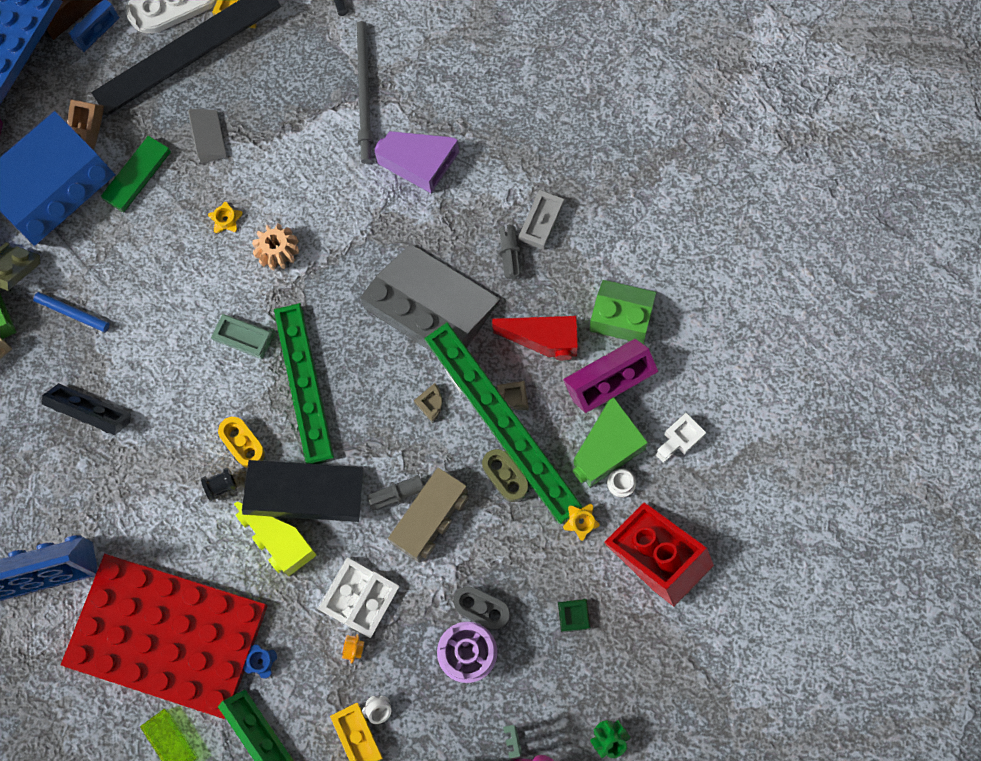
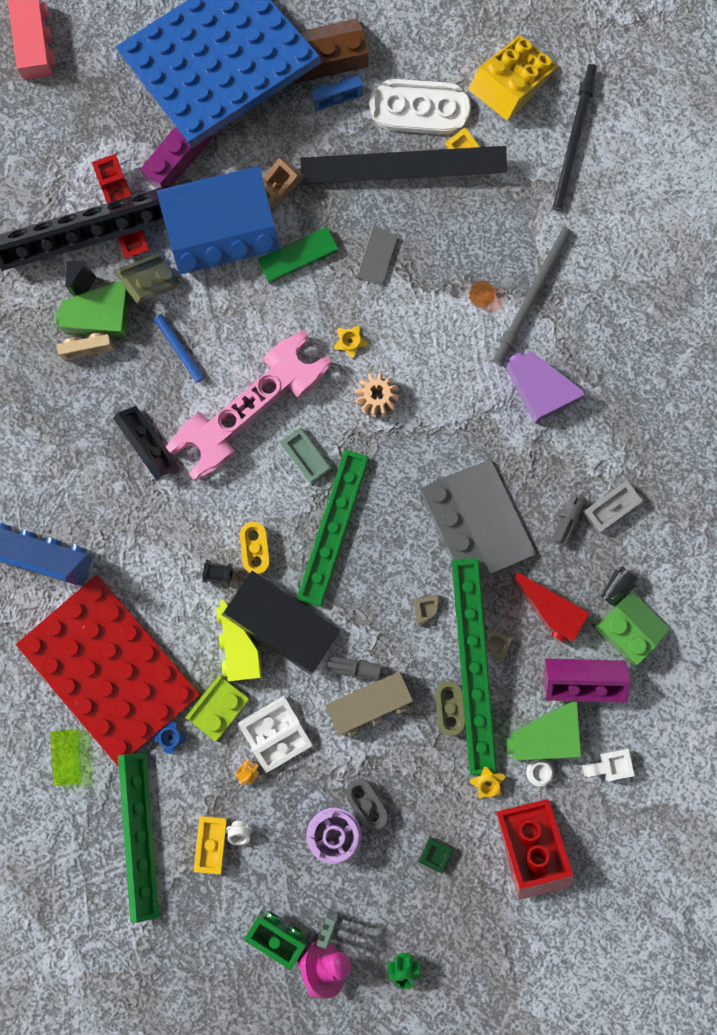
camera: 30 degrees right, 10 degrees up
none -> bright pink piece [166,329,332,482]
none -> lime plate [185,675,250,742]
none -> clear orange tile [469,281,495,308]
none -> black cone [600,566,639,606]

